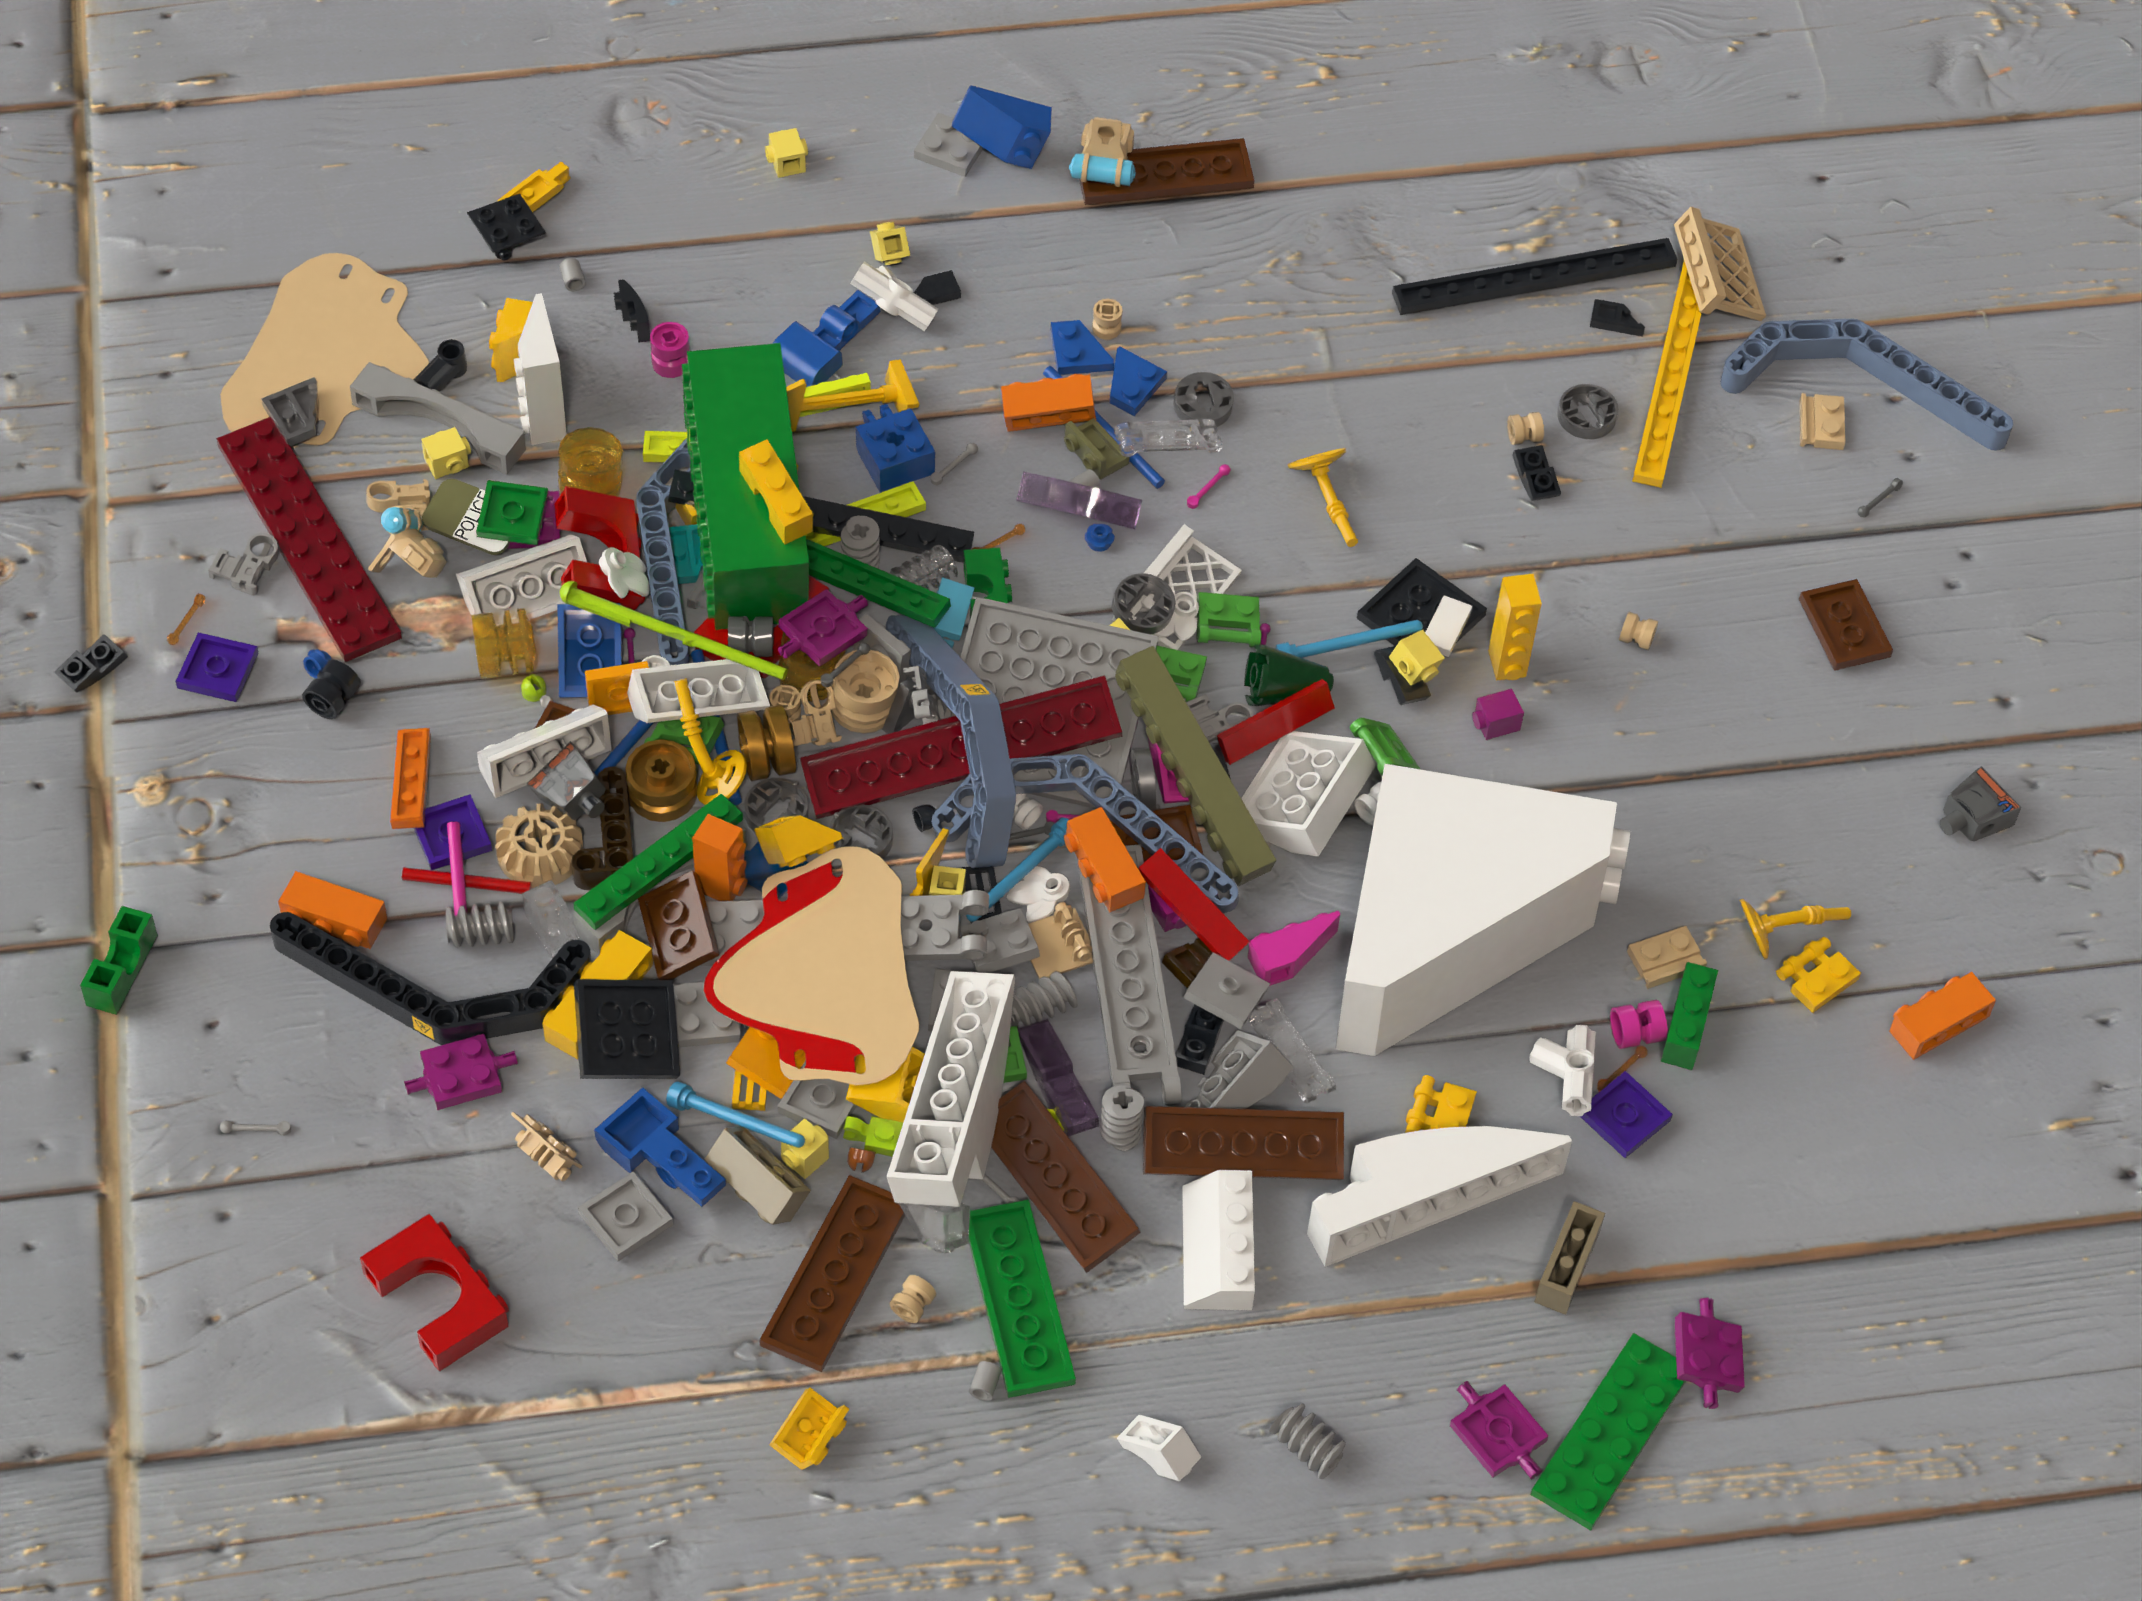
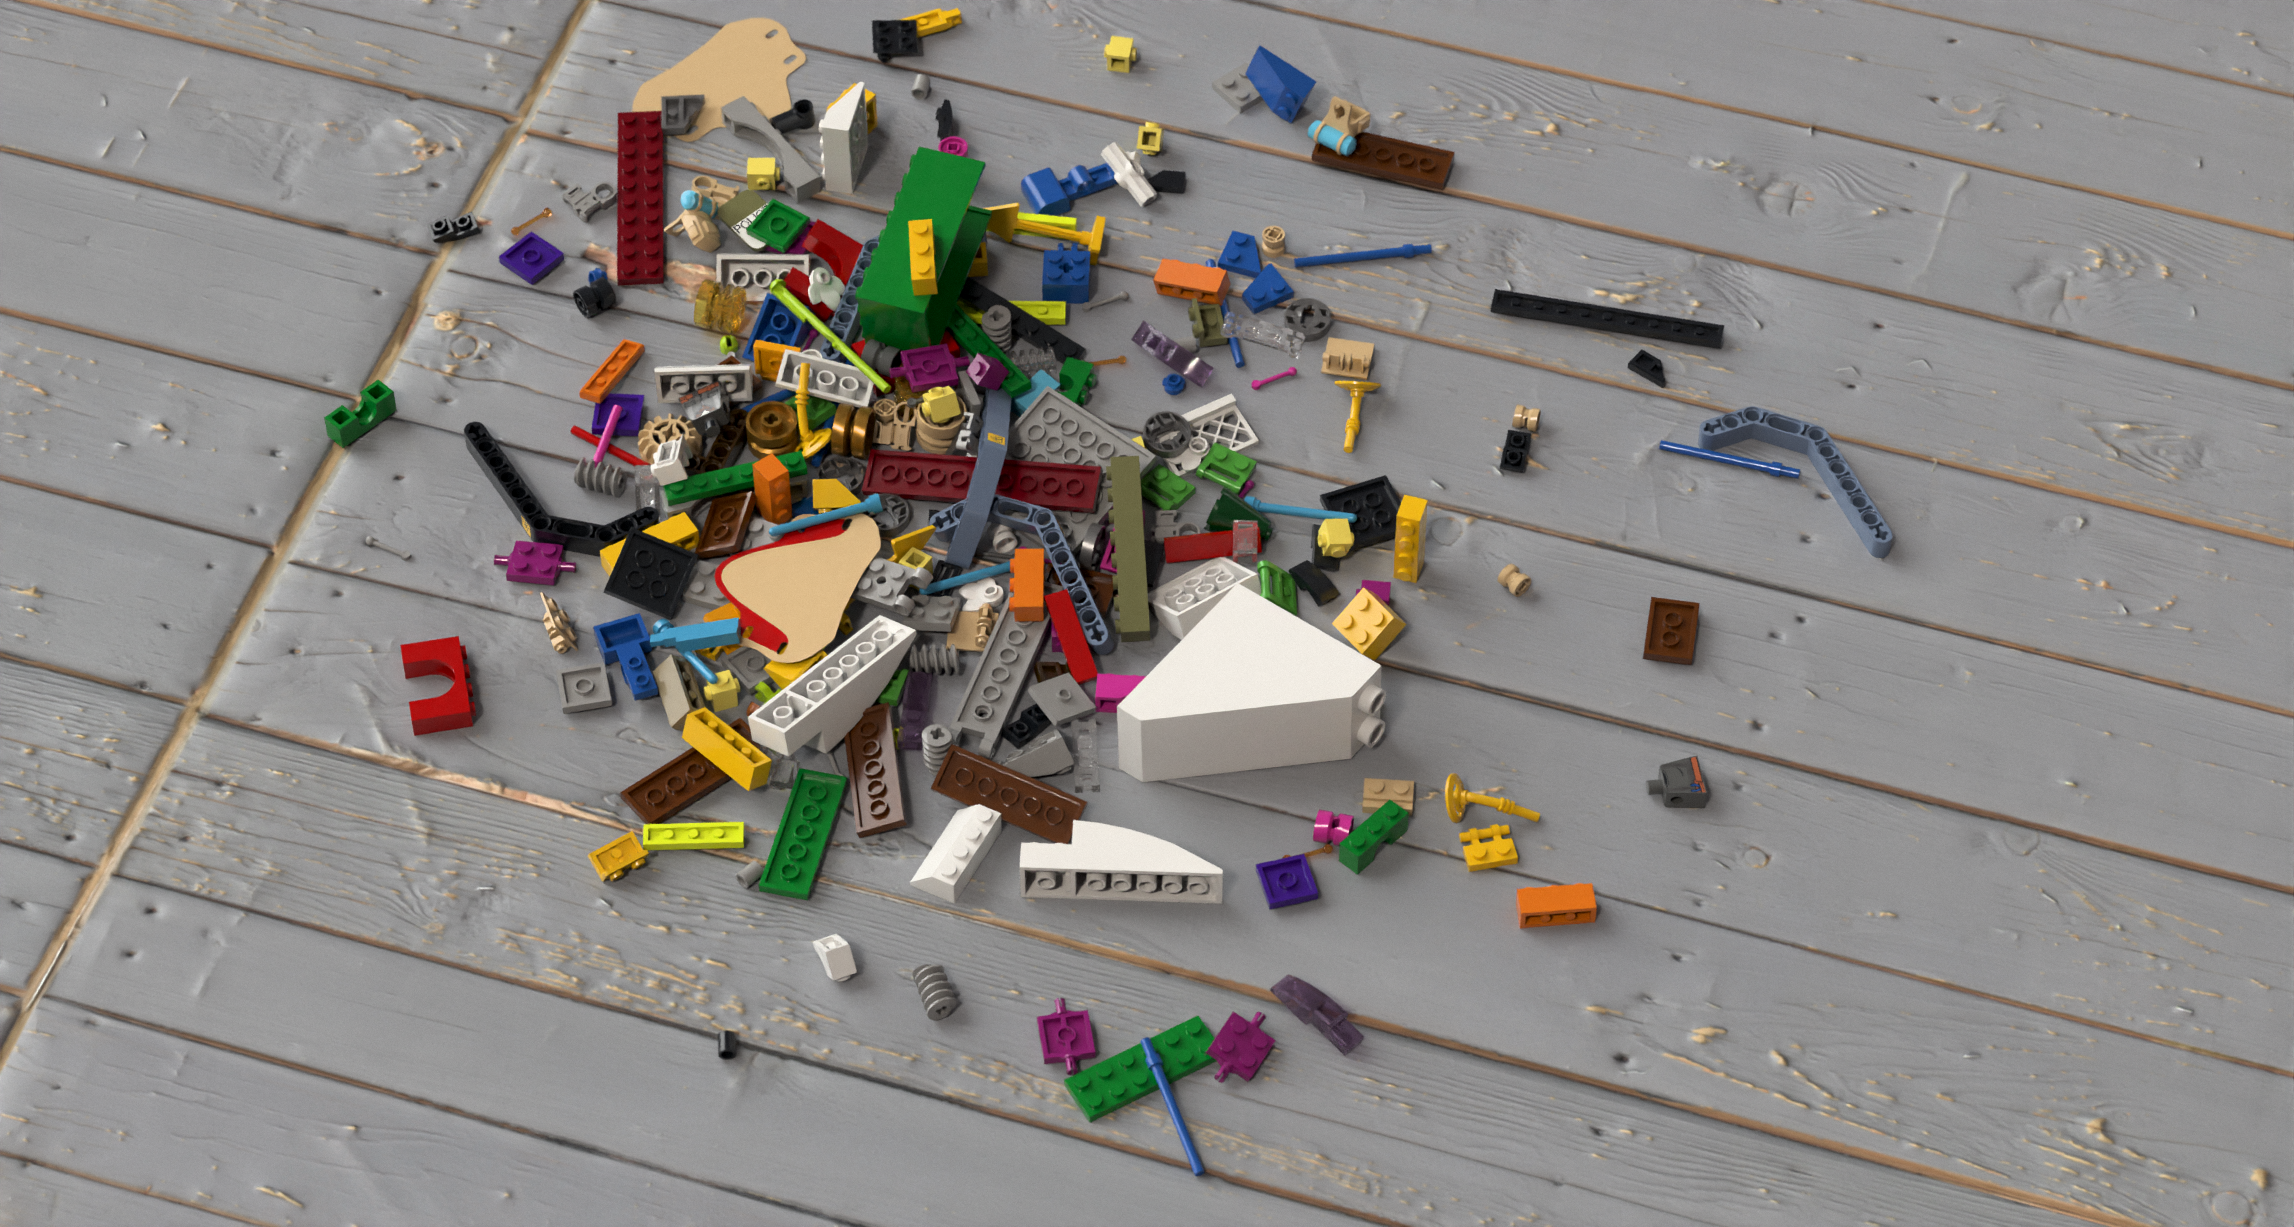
camera: 30 degrees right, 5 degrees down
orange brick [278,871,387,949] -> none
clear yellow wheel [558,427,623,497] -> none
tan wheel [890,1275,936,1323] -> none
yellow plate [1405,1075,1477,1133] -> none
white tile [1425,595,1473,657] -> none
white piece [1530,1025,1596,1116] -> none
dark tan brick [1534,1201,1606,1315] -> none
flat silver piece [1557,384,1619,439] -> none
yellow plate [1632,261,1702,488] -> none
tan fence [1674,206,1766,321] -> none
tan plate [1799,393,1845,450] -> none
dark grey hinge [1858,478,1903,518] -> none
none -> neon yellow plate [643,822,744,850]
none -> dark azure piece [650,617,741,653]
none -> white window [651,434,693,486]
none -> yellow brick [682,707,772,791]
none -> dark azure piece [769,493,883,536]
none -> light yellow brick [921,386,961,423]
none -> magenta brick [966,353,1009,391]
none -> blue bar [1140,1037,1205,1176]
none -> clear slope [1233,520,1258,567]
none -> clear purple slope [1270,974,1364,1056]
none -> black slope [1288,560,1340,607]
none -> blue bar [1294,244,1432,268]
none -> tan hinge [1321,337,1374,379]
none -> yellow brick [1332,587,1407,661]
none -> blue bar [1659,440,1800,479]

